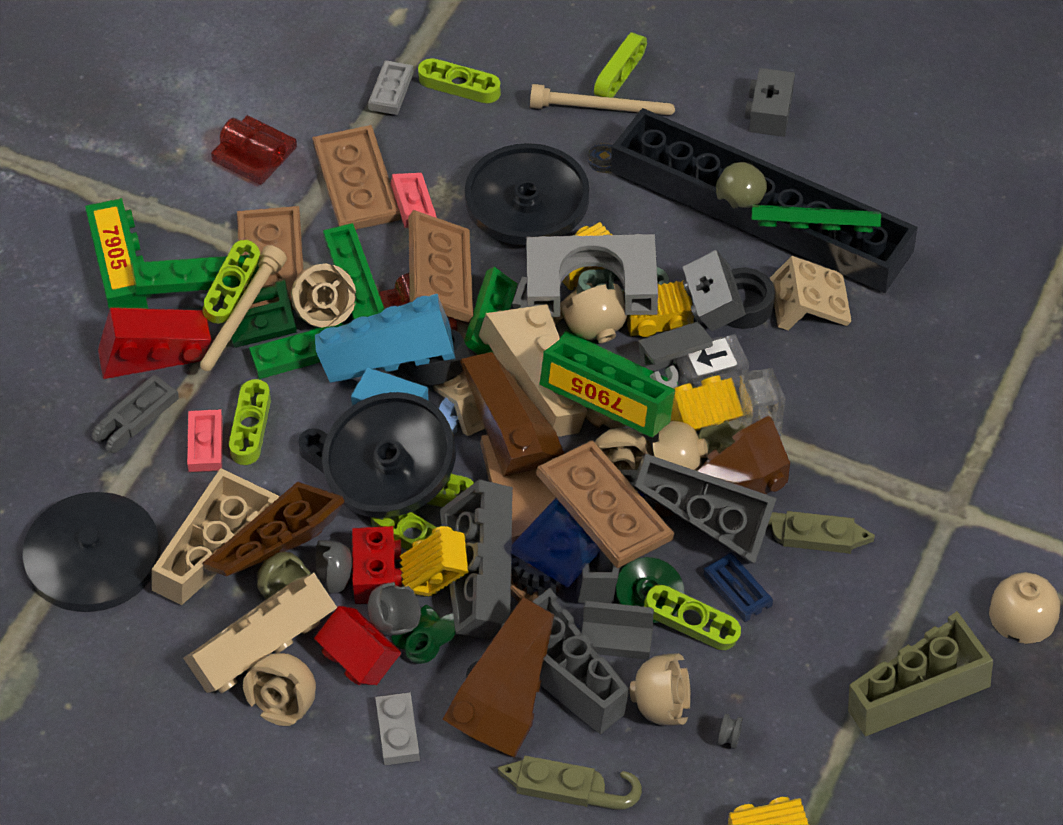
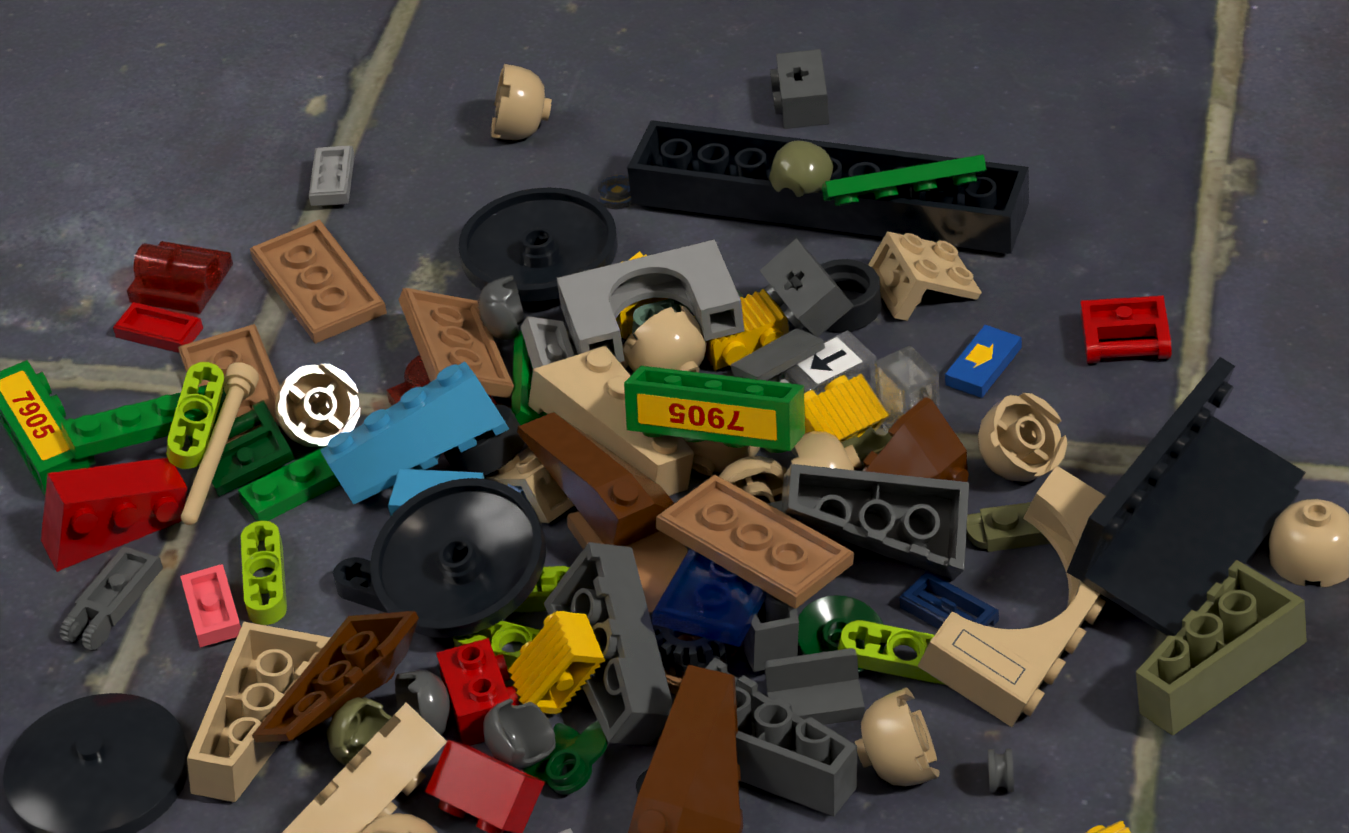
camera: 10 degrees left, 10 degrees down
green plate [323,223,385,320] -> none
coral plate [390,173,437,228] -> none
lime beam [418,58,501,103] -> none
tan piece [530,84,675,115] -> none
lime beam [594,32,647,98] -> none
none -> red tile [113,302,203,353]
none -> dark grey hair [478,275,524,340]
none -> tan cylinder [491,64,552,140]
none -> light grey plate [521,316,574,369]
none -> tan arch [918,465,1107,727]
none -> blue tile [945,325,1022,398]
none -> tan cylinder [978,393,1067,482]
none -> black piece [1067,357,1306,636]
none -> red plate [1081,295,1172,364]

